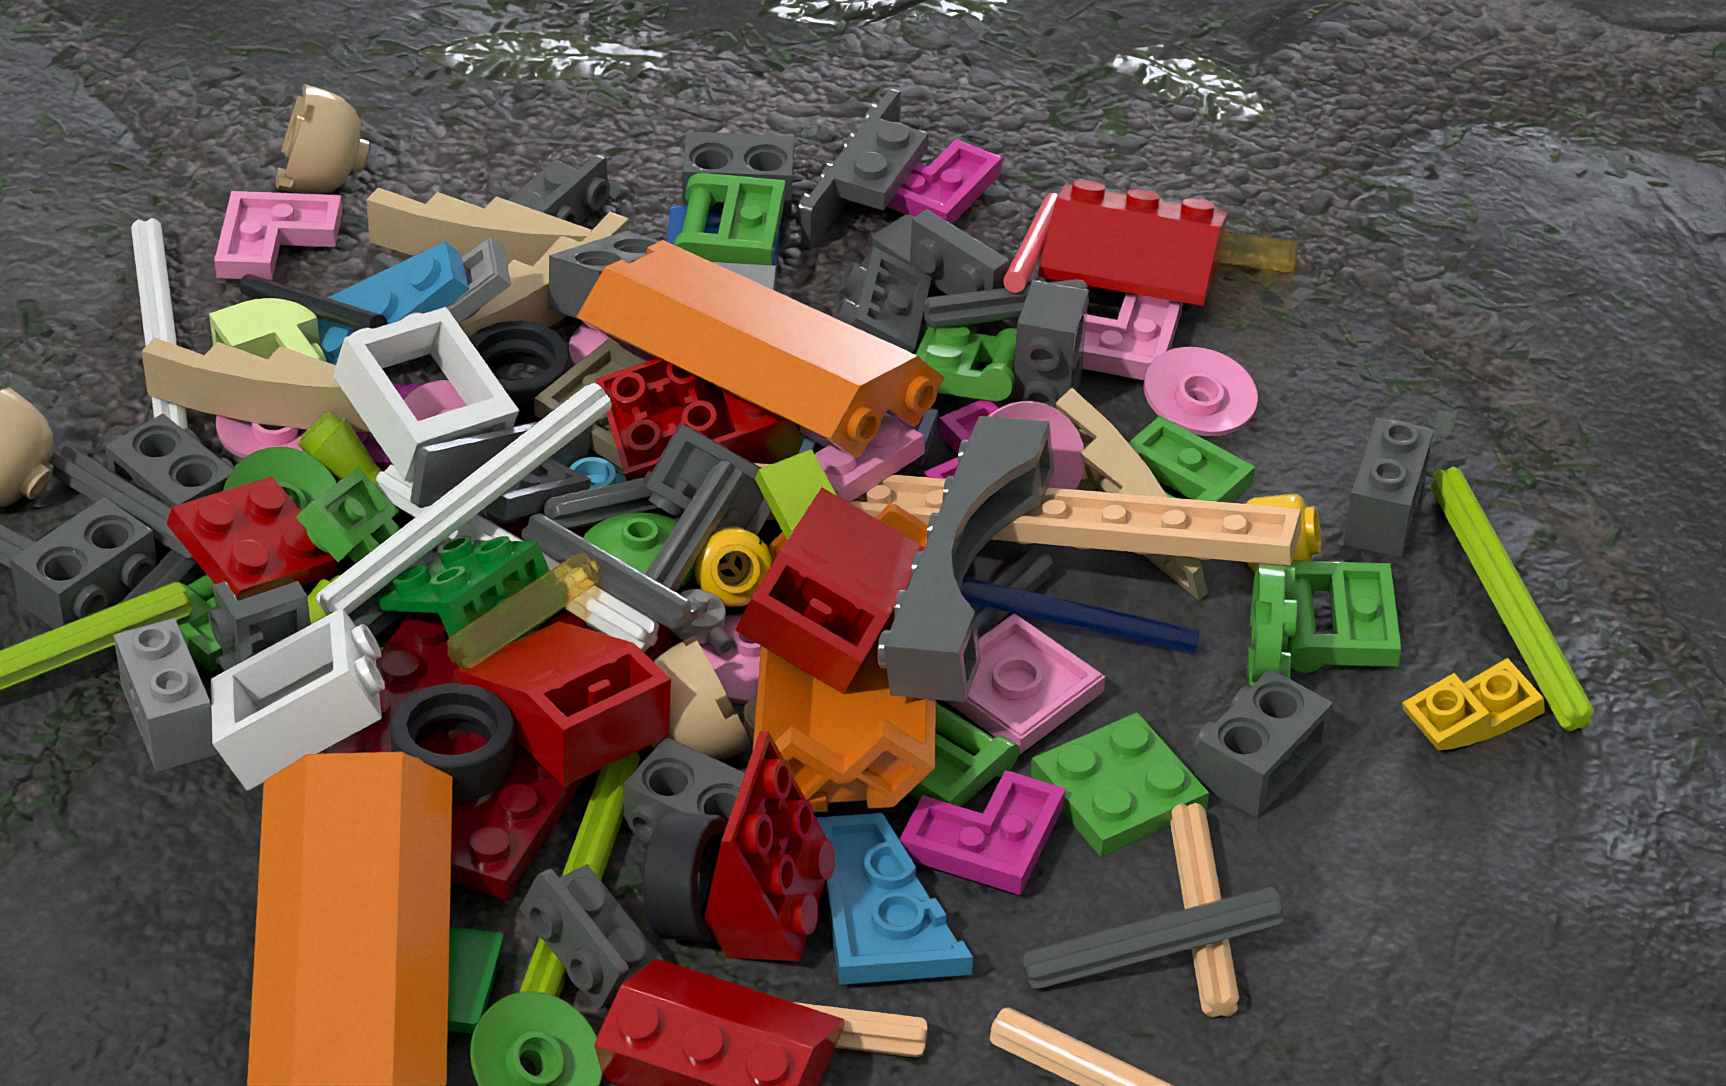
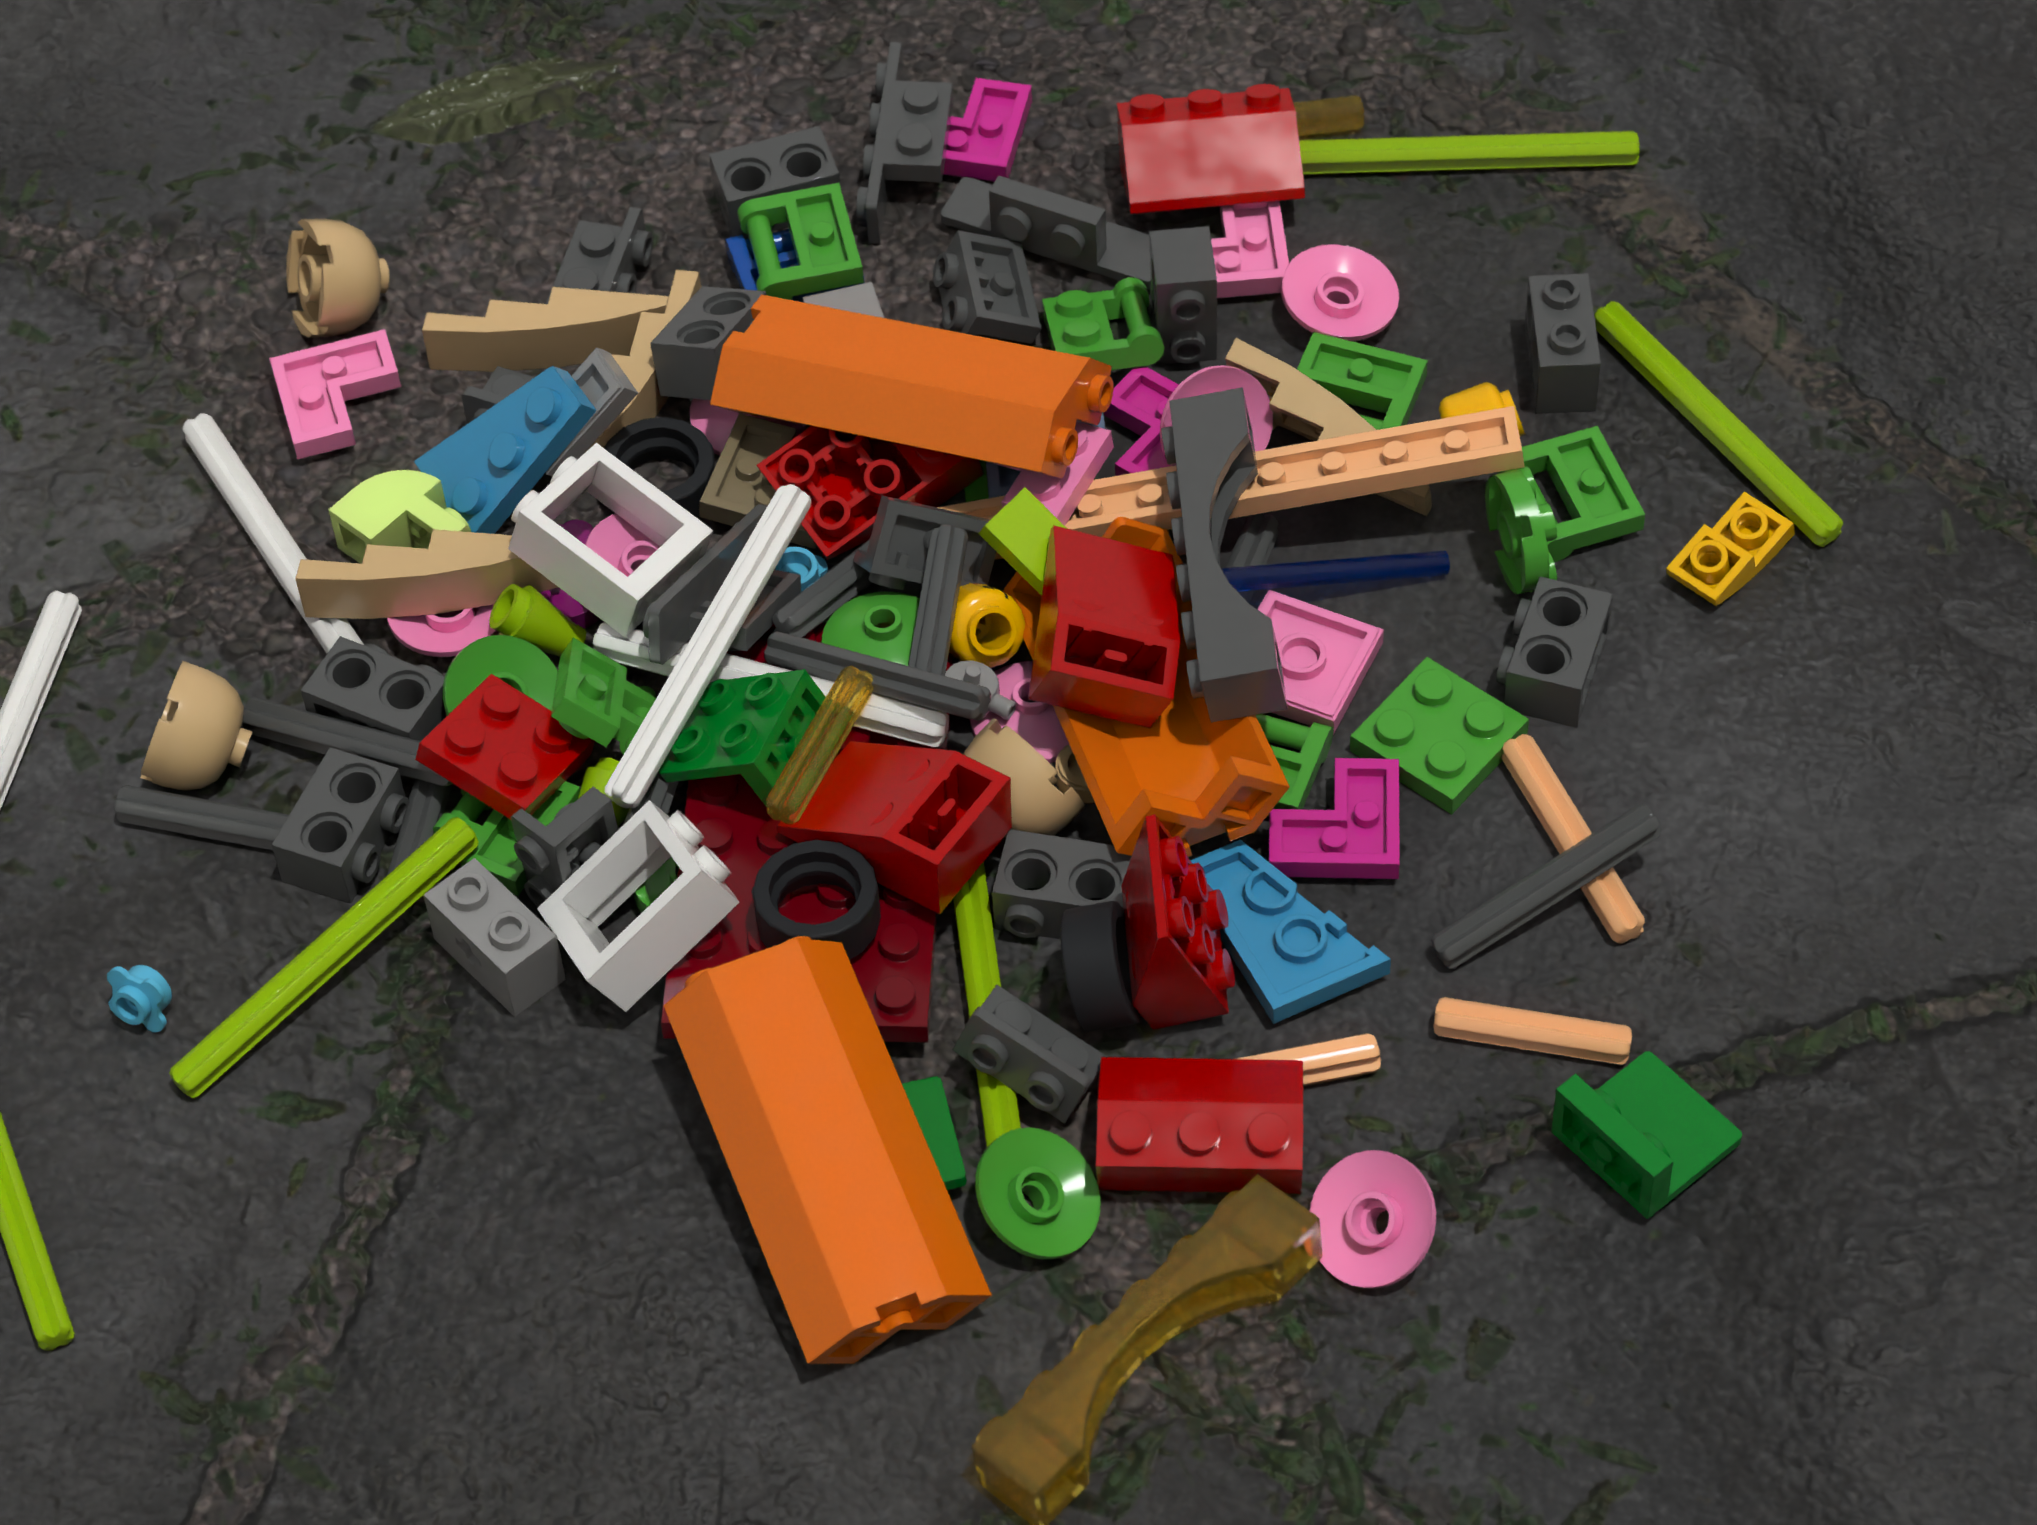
camera: 15 degrees left, 10 degrees up
black bar [239,274,388,331] -> none
dark grey axle [924,279,1089,329] -> none
coral bar [1003,193,1058,293] -> none
none -> lime axle [1299,131,1640,175]

